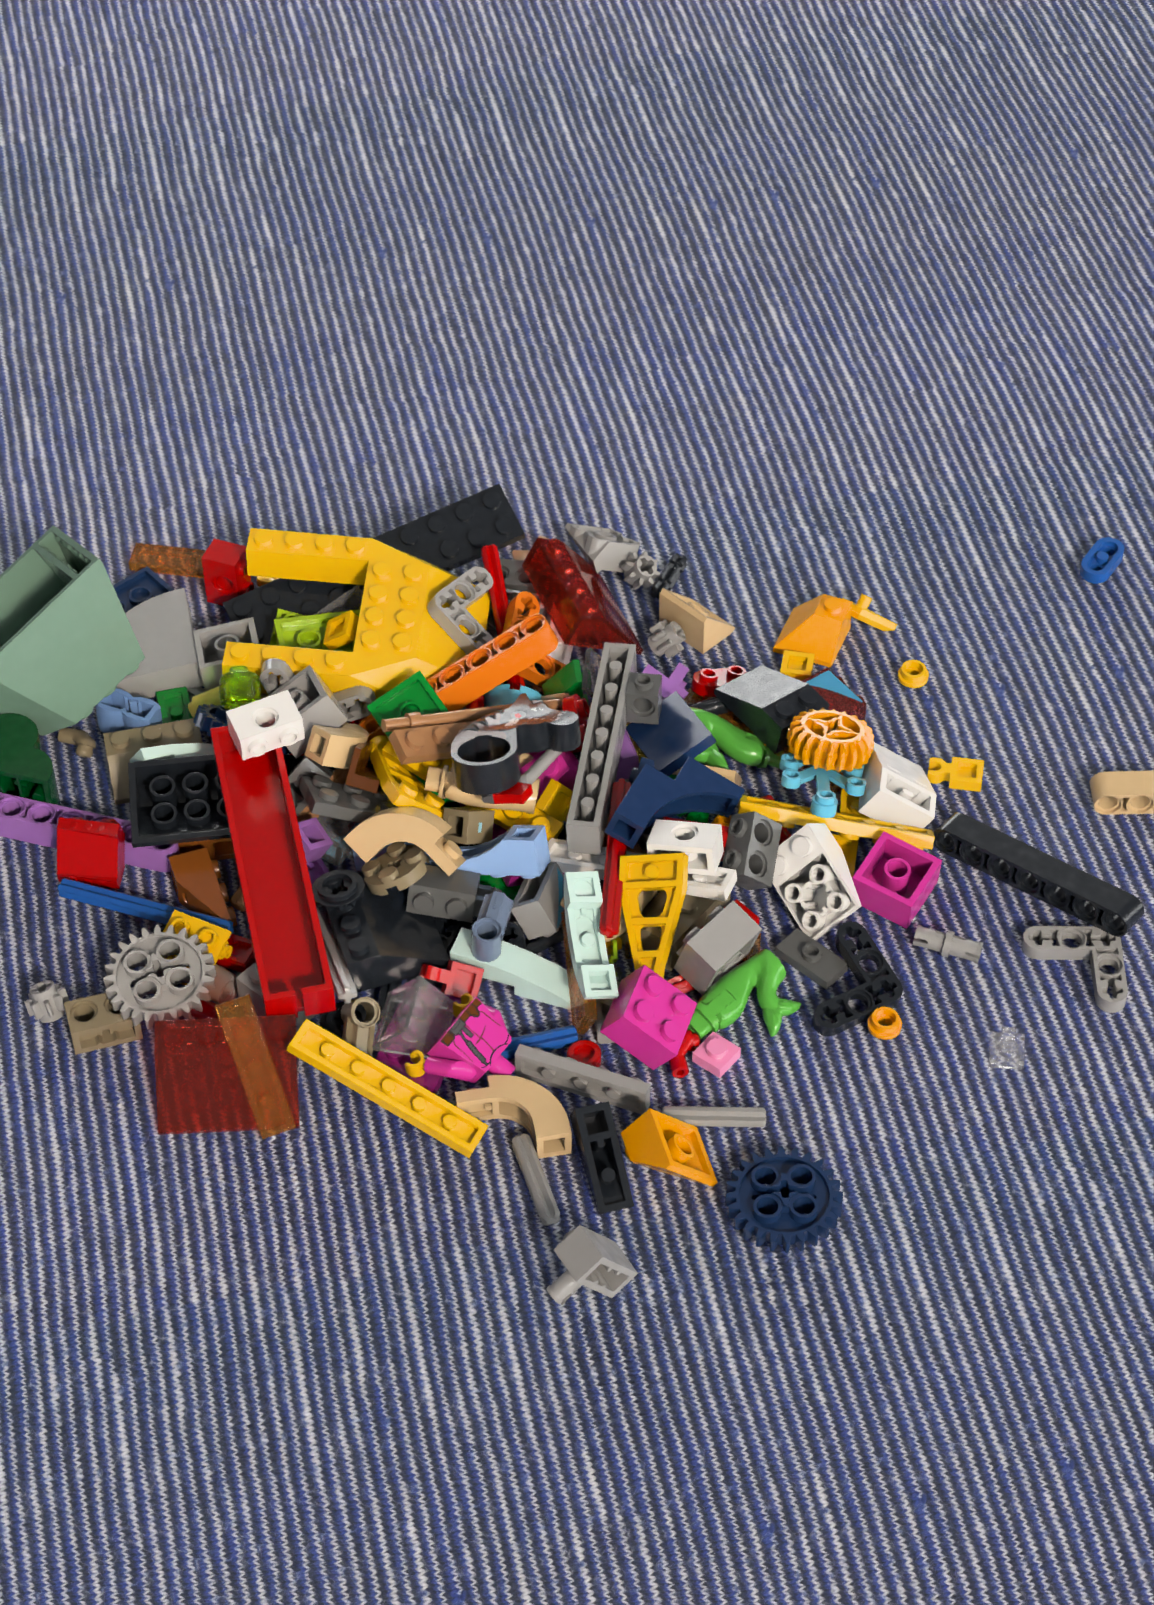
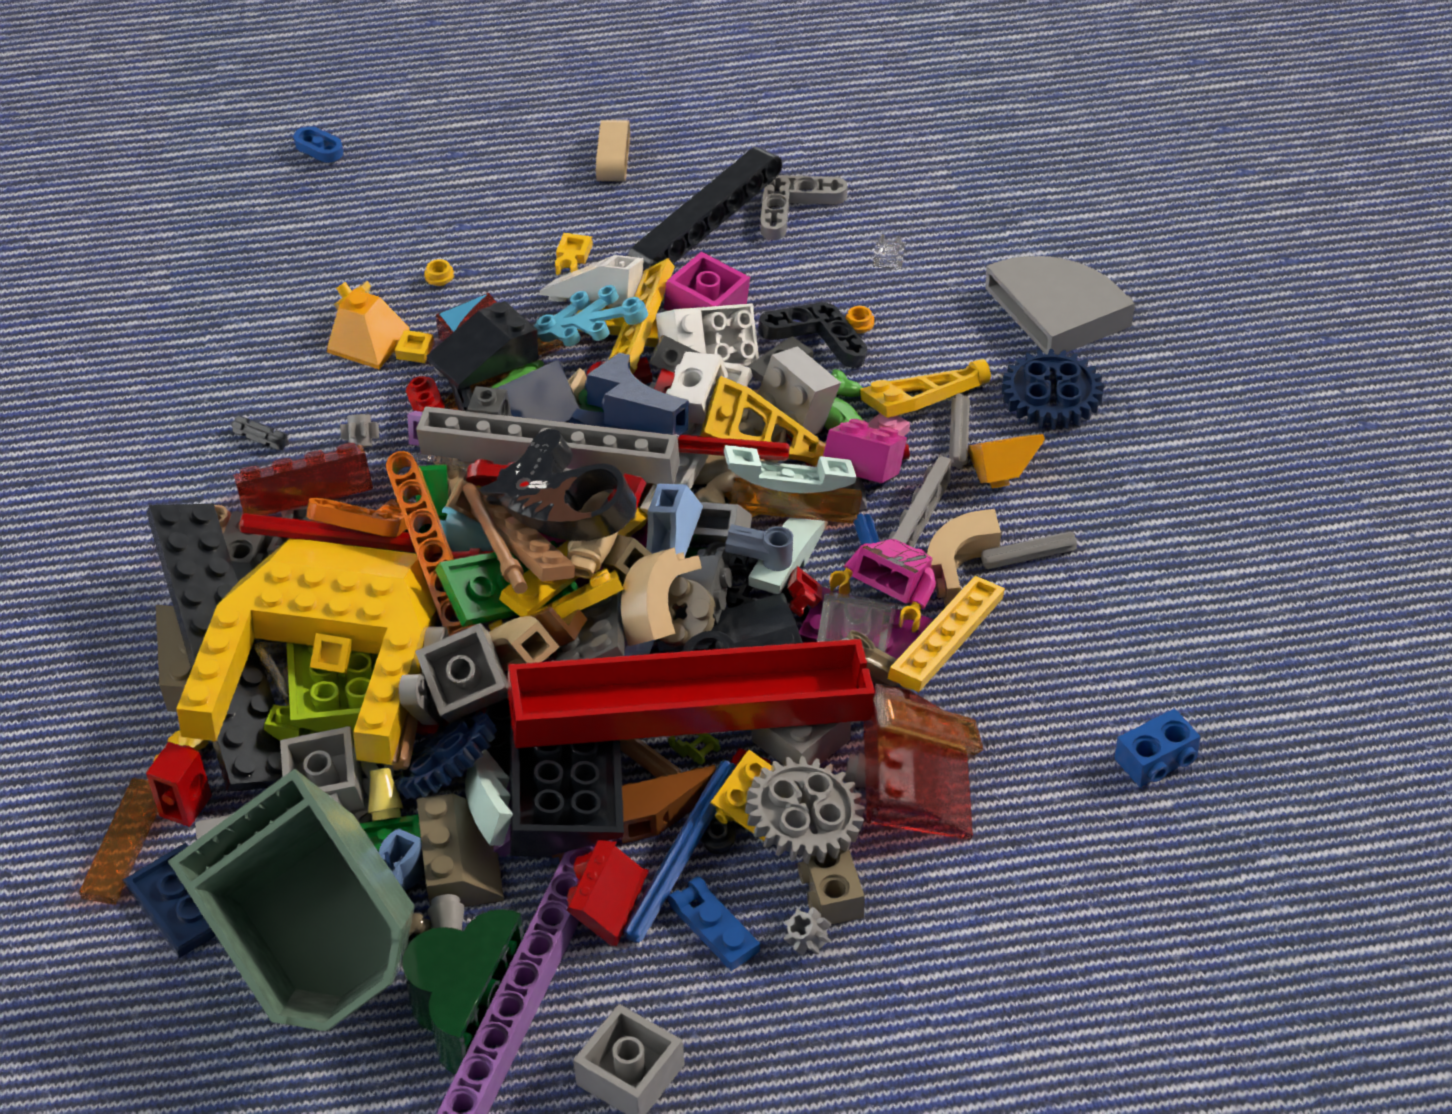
camera: 85 degrees left, 0 degrees up
clear neon green head [219,666,262,710] -> none
white brick [226,690,305,760] -> none
light grey beam [427,566,493,654] -> none
light grey brick [546,1225,638,1305] -> none
light grey slope [565,523,640,574] -> none
red tile [567,1040,601,1067] -> none
black slope [570,1101,634,1215] -> none
light grey gear [621,551,660,590] -> none
tan slope [659,588,735,654] -> none
light orange gear [787,708,874,773] -> none
light grey pin [912,924,984,964] -> none
none -> light grey cone [428,894,465,930]
none -> blue plate [667,876,760,971]
none -> yellow plate [860,359,991,418]
none -> light grey brick [985,256,1135,355]
none -> blue brick [1114,708,1201,788]

